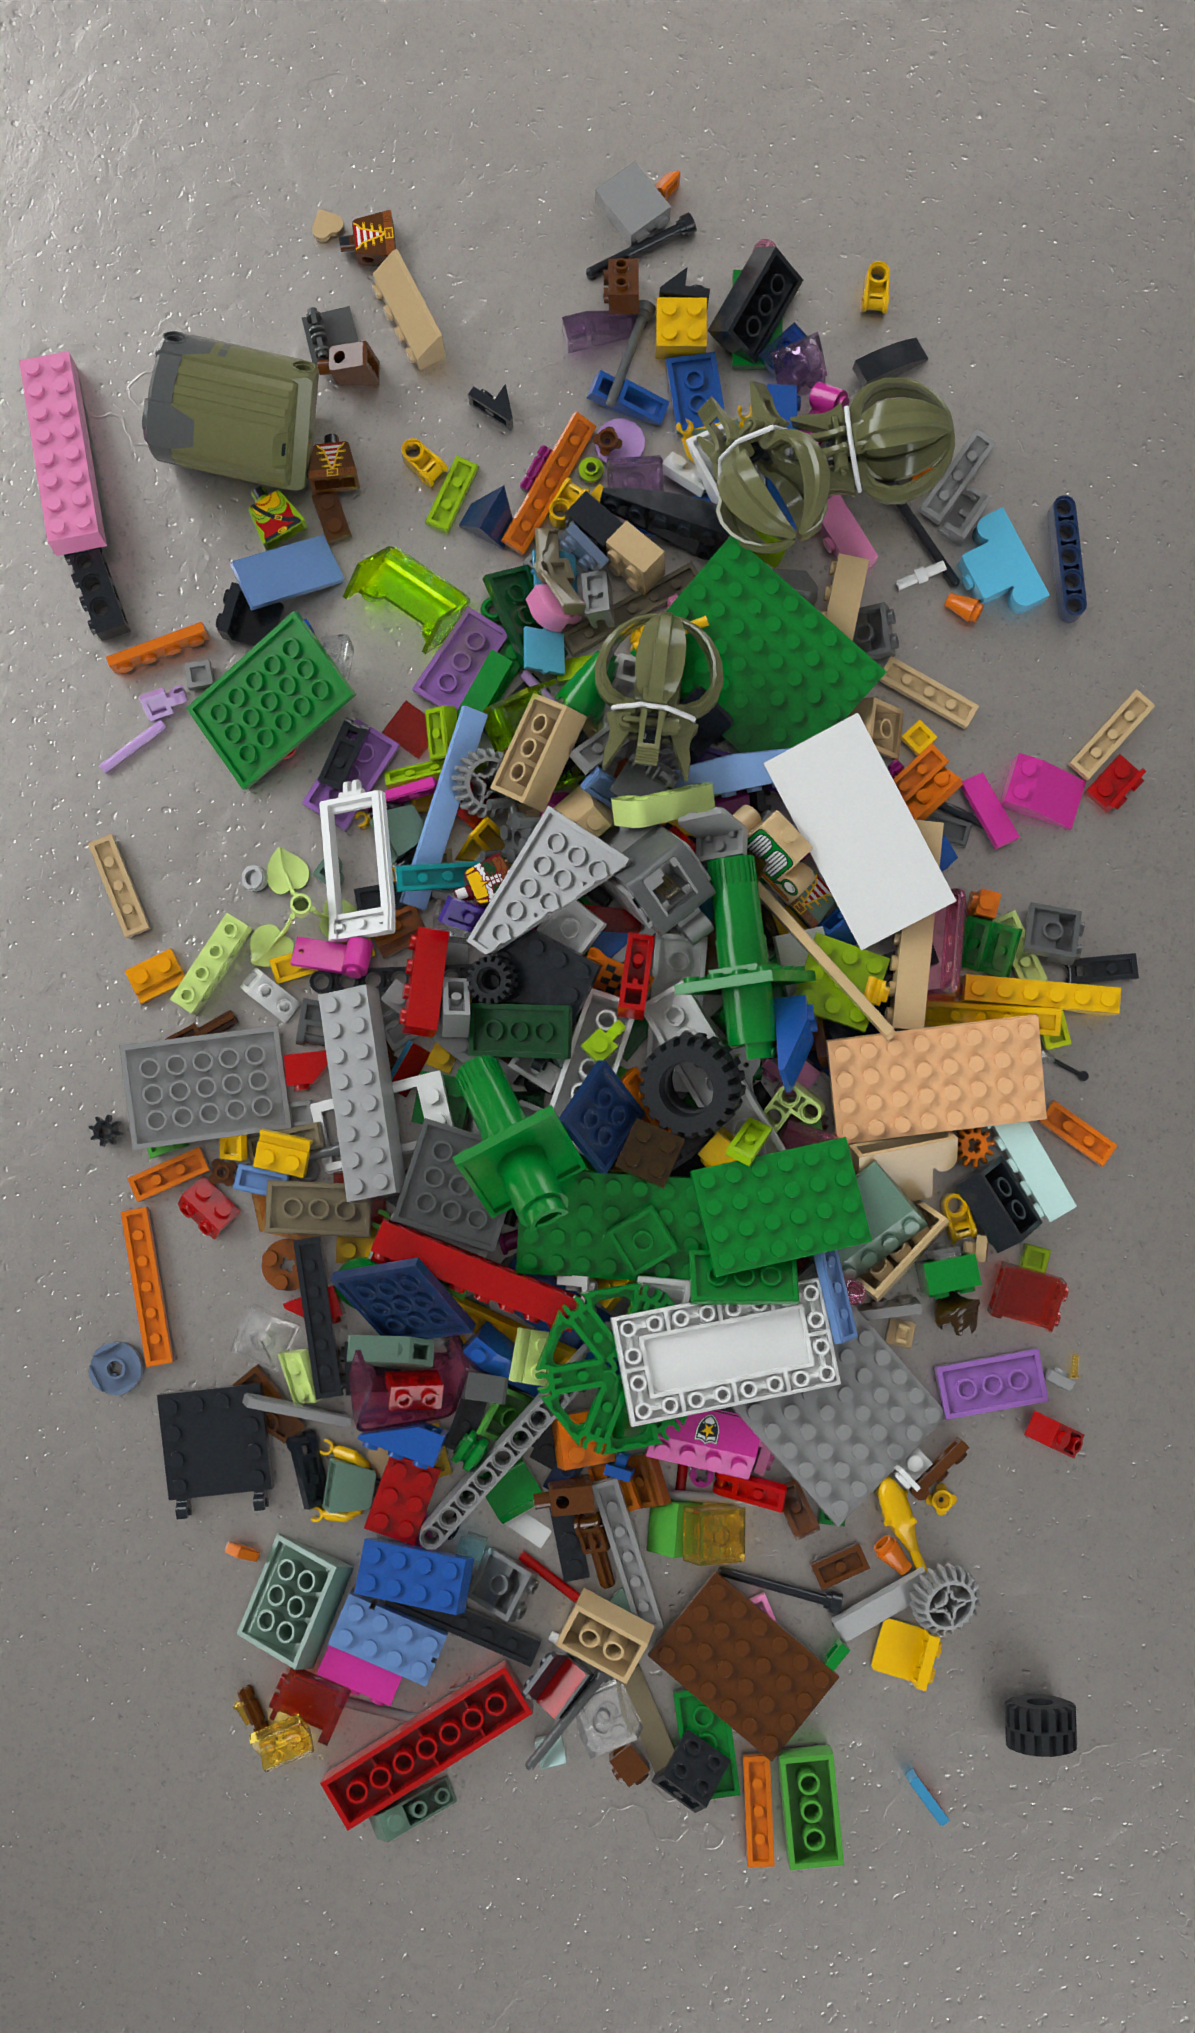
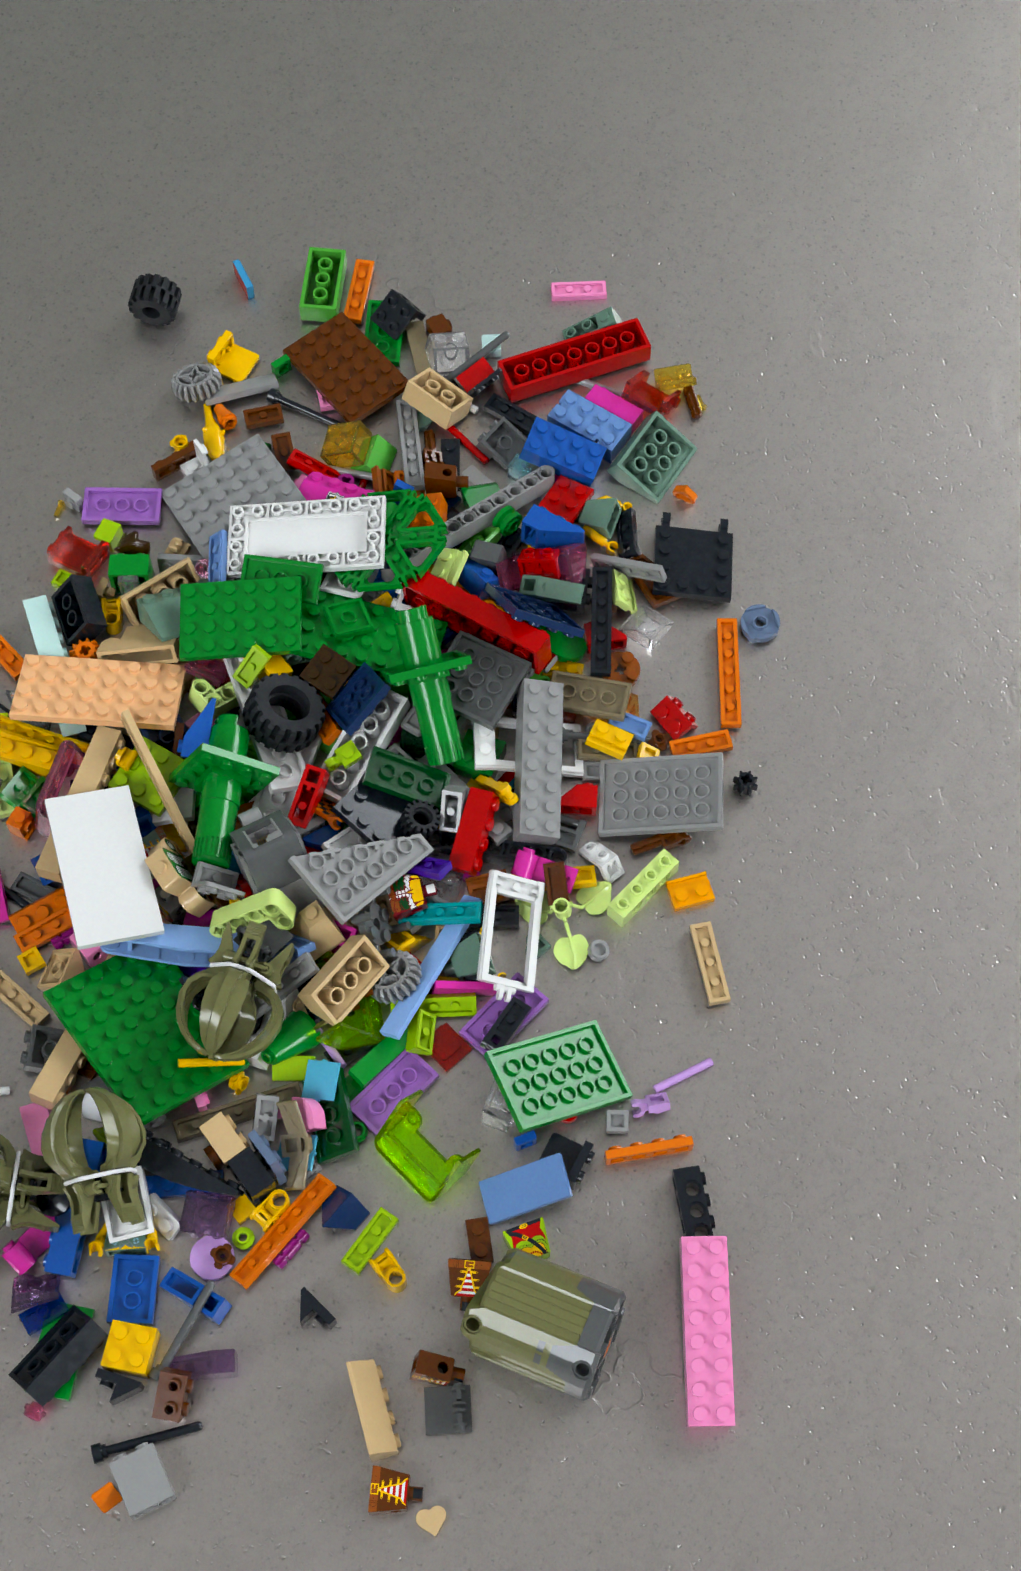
camera: 165 degrees left, 20 degrees down
red slope [1024,1411,1085,1458] -> none
none -> lime panel [93,518,124,552]
none -> yellow plate [475,774,519,806]
none -> reddish brown tile [543,861,570,906]
none -> bright pink tile [551,280,607,301]

